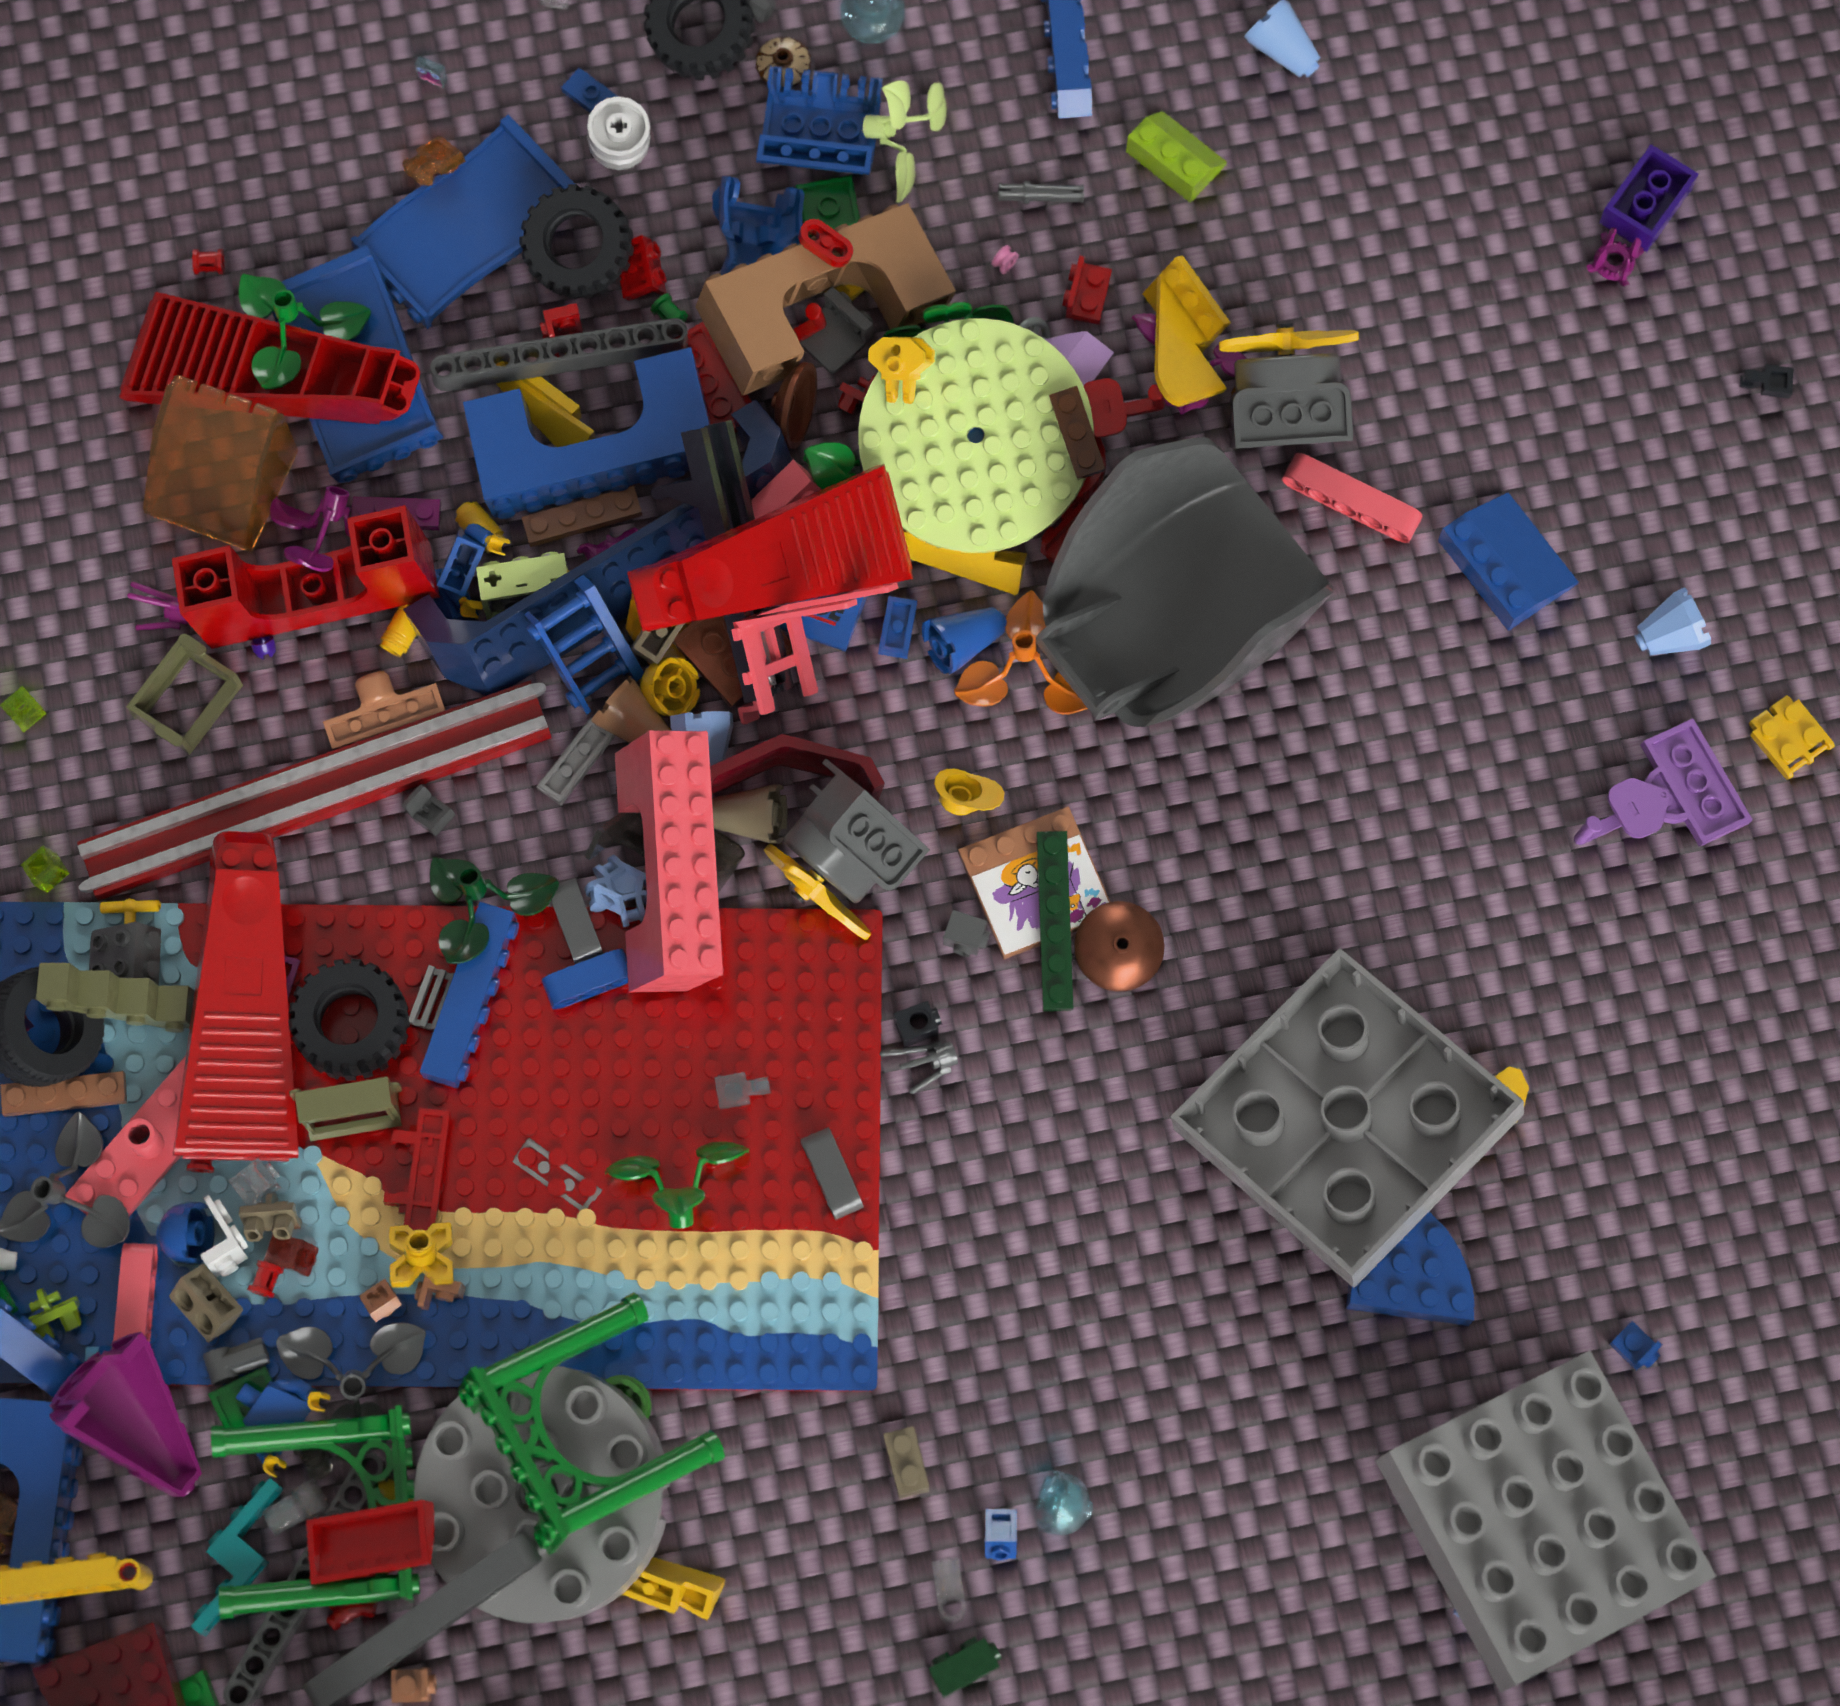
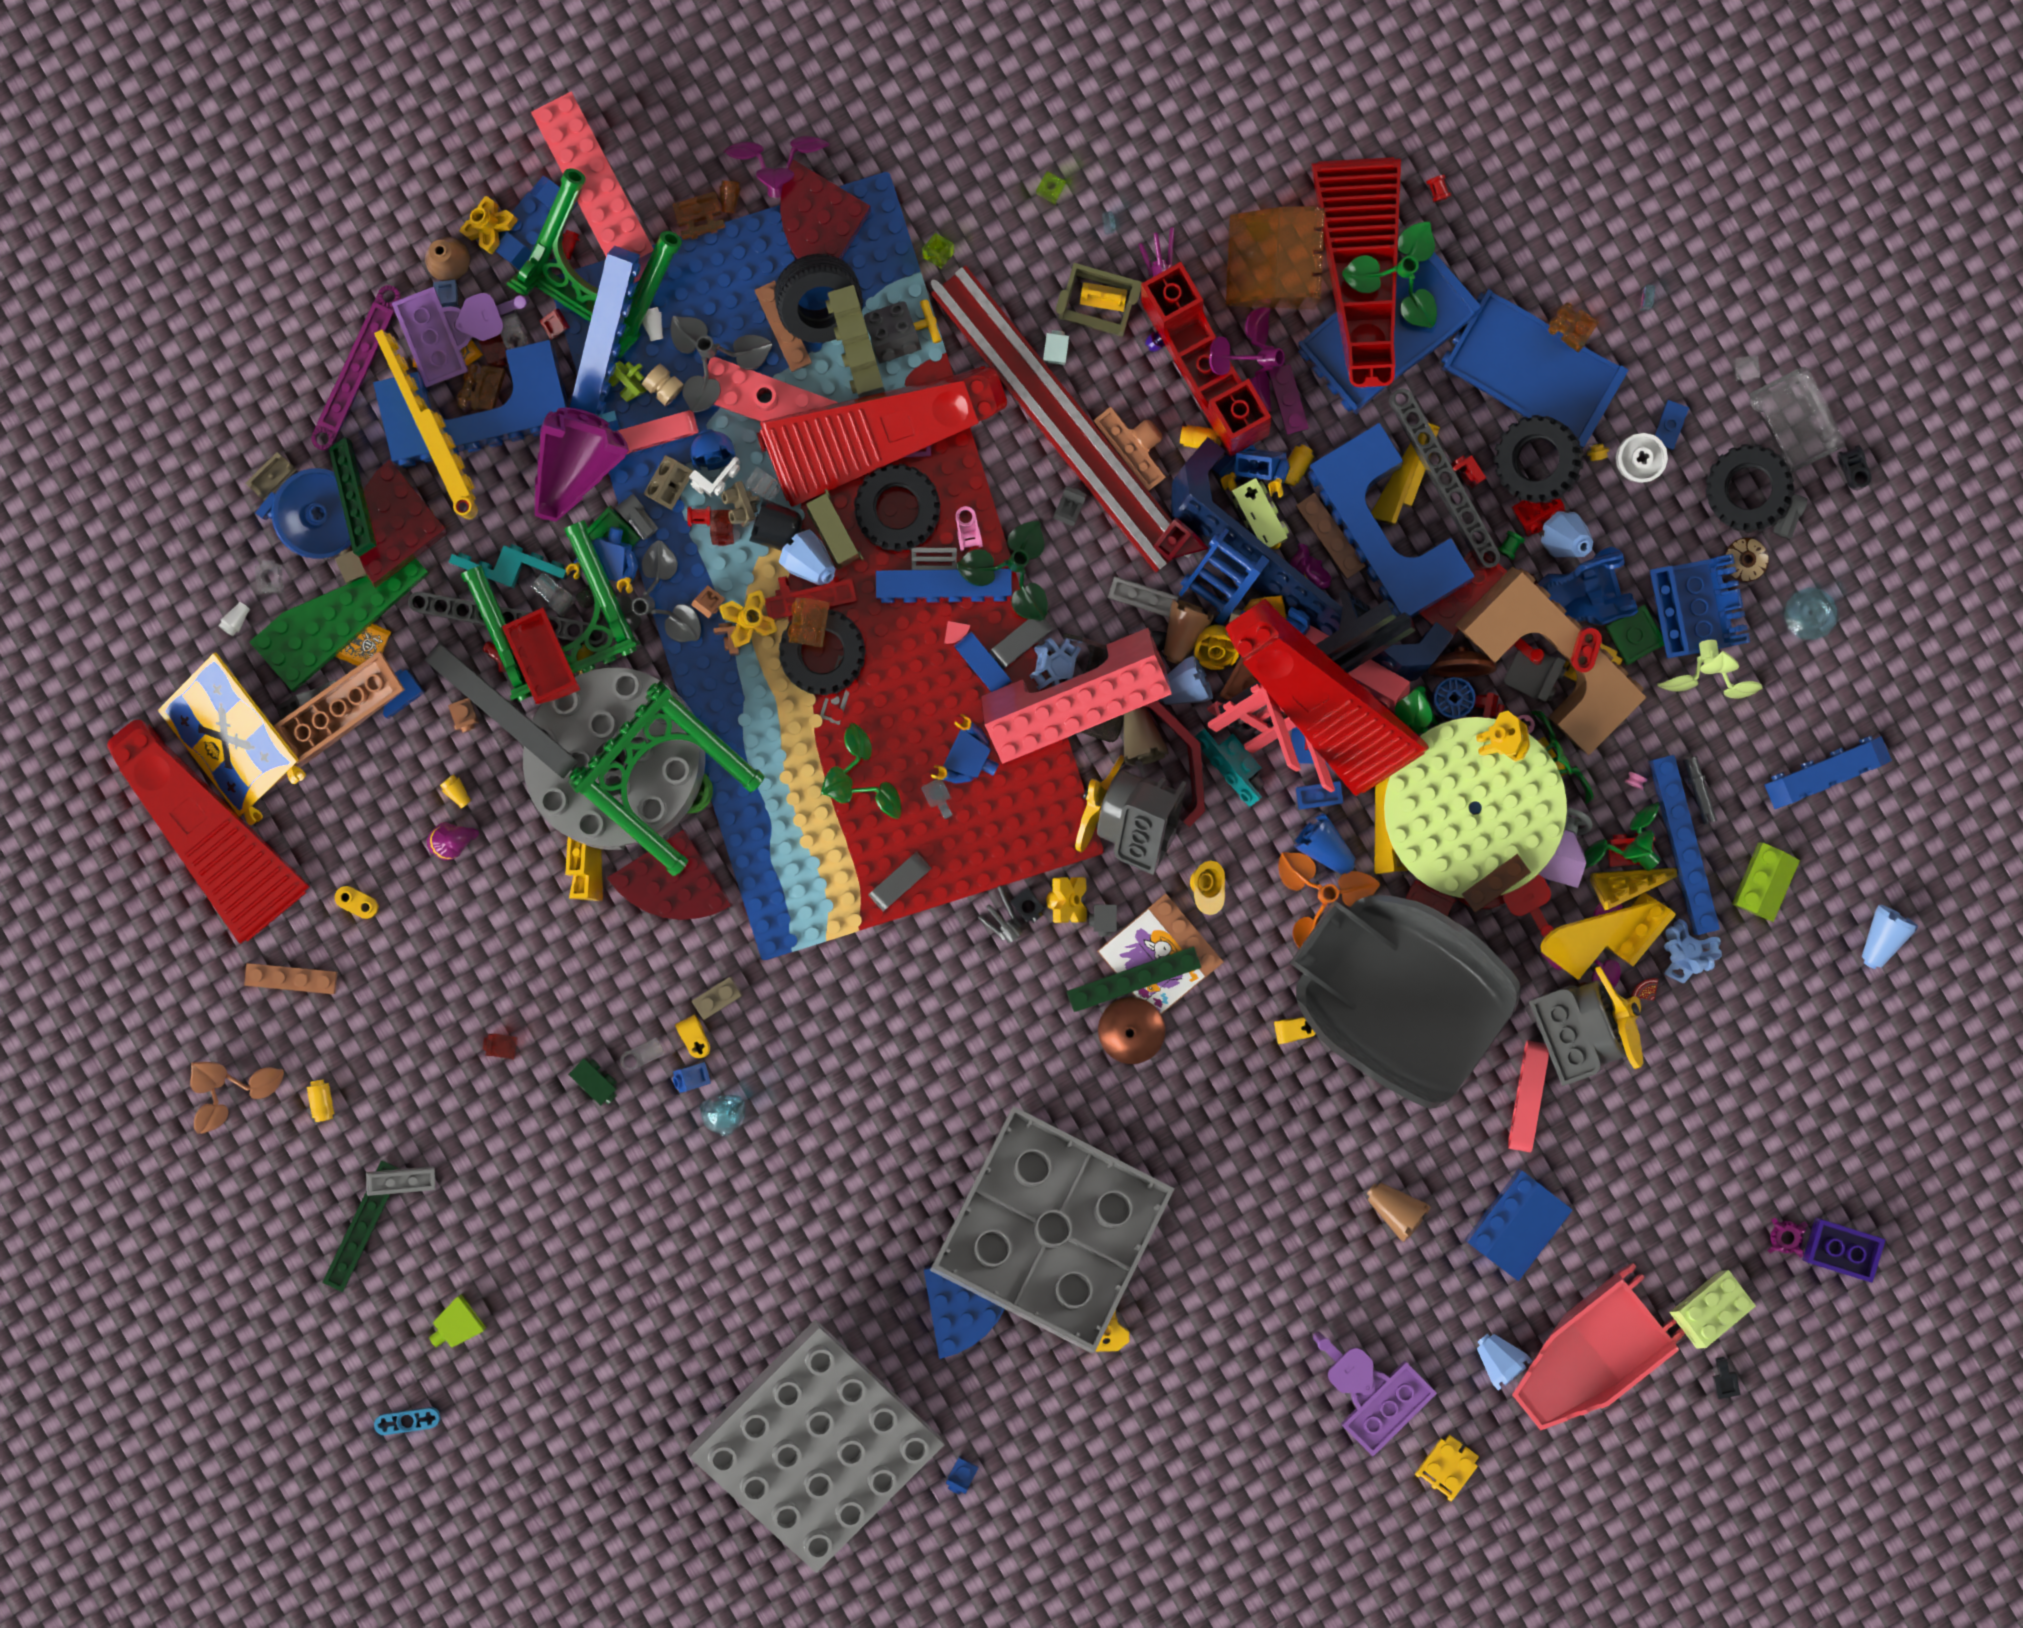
camera: 75 degrees right, 15 degrees up
none -> dark red brick [607,830,733,920]
none -> tan wheel [641,363,684,406]
none -> yellow piece [675,1014,711,1058]
none -> black cylinder [749,499,805,551]
none -> light blue cone [779,529,836,585]
none -> black tyre [779,608,866,695]
none -> clear orange bracket [788,598,829,647]
none -> blue torso [931,714,999,784]
none -> coral tile [944,621,970,644]
none -> bright pink piece [956,506,983,551]
none -> light aqua brick [1043,330,1069,366]
none -> yellow plant [1046,877,1087,923]
none -> yellow hinge [1080,282,1127,312]
none -> clear light blue tile [1102,211,1115,235]
none -> dark red slope [1153,518,1209,561]
none -> teal bracket [1194,729,1262,807]
none -> dark grey piece [1248,772,1265,790]
none -> yellow piece [1274,1017,1316,1044]
none -> medium nougat cone [1367,1183,1431,1242]
none -> blue wheel [1431,677,1475,720]
none -> coral windscreen [1512,1263,1685,1430]
none -> light blue cone [1541,511,1593,558]
none -> green plant [1584,802,1660,871]
none -> yellow plate [1586,444,1609,461]
none -> yellow tile [1590,868,1677,910]
none -> red tile [1631,978,1658,1001]
none -> blue brick [1648,755,1720,935]
none -> light blue piece [1664,919,1722,983]
none -> yellowish green piece [1669,1270,1756,1348]

